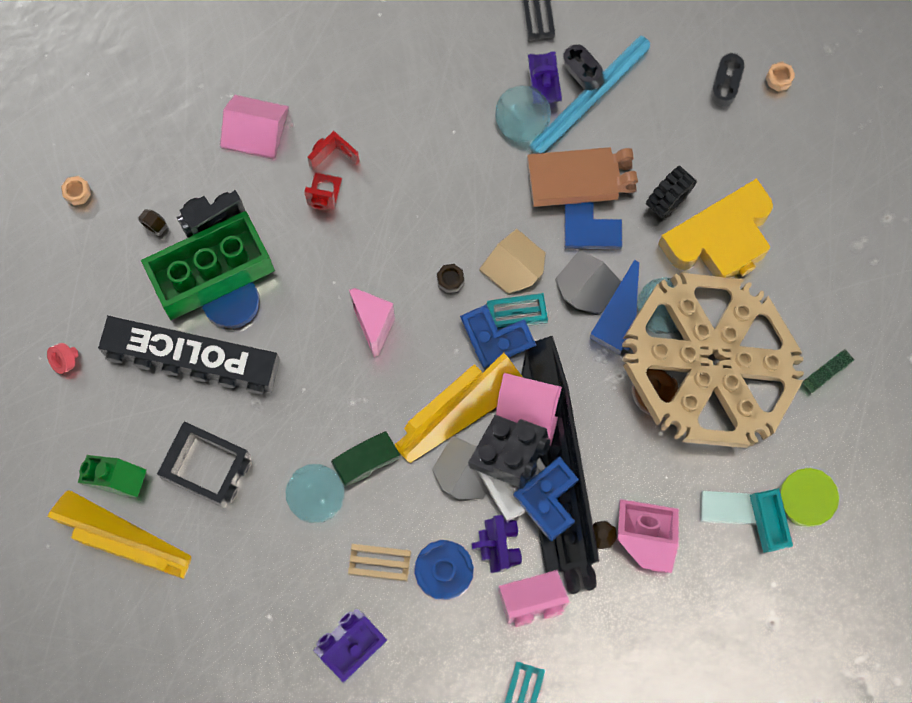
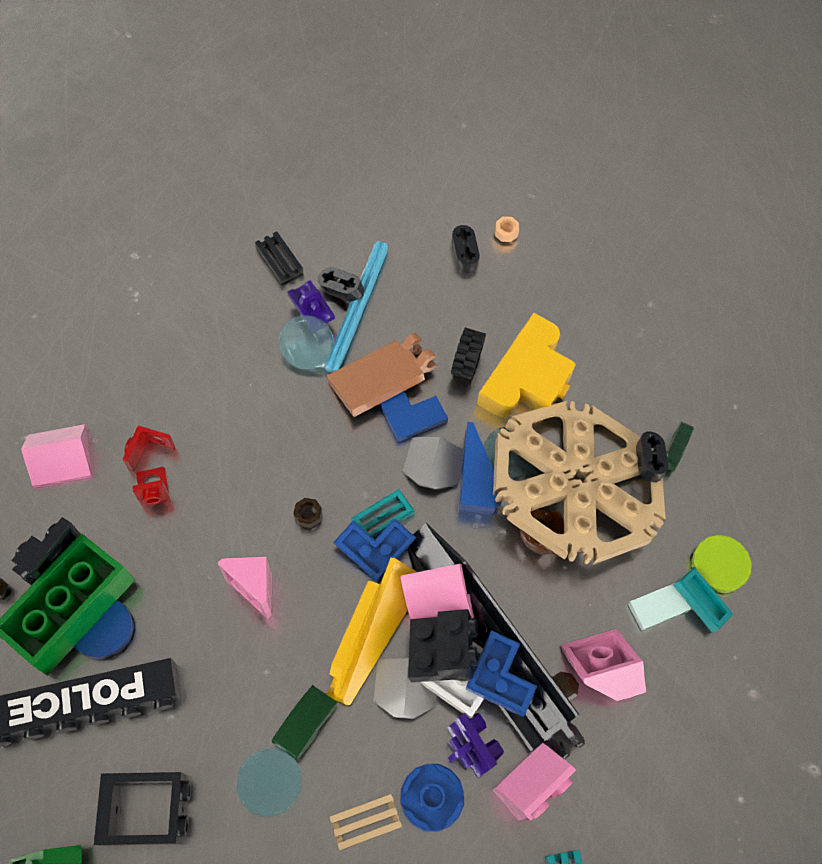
camera: 30 degrees left, 10 degrees down
tan slope [479,229,546,295] -> none
none -> black beam [636,431,668,482]

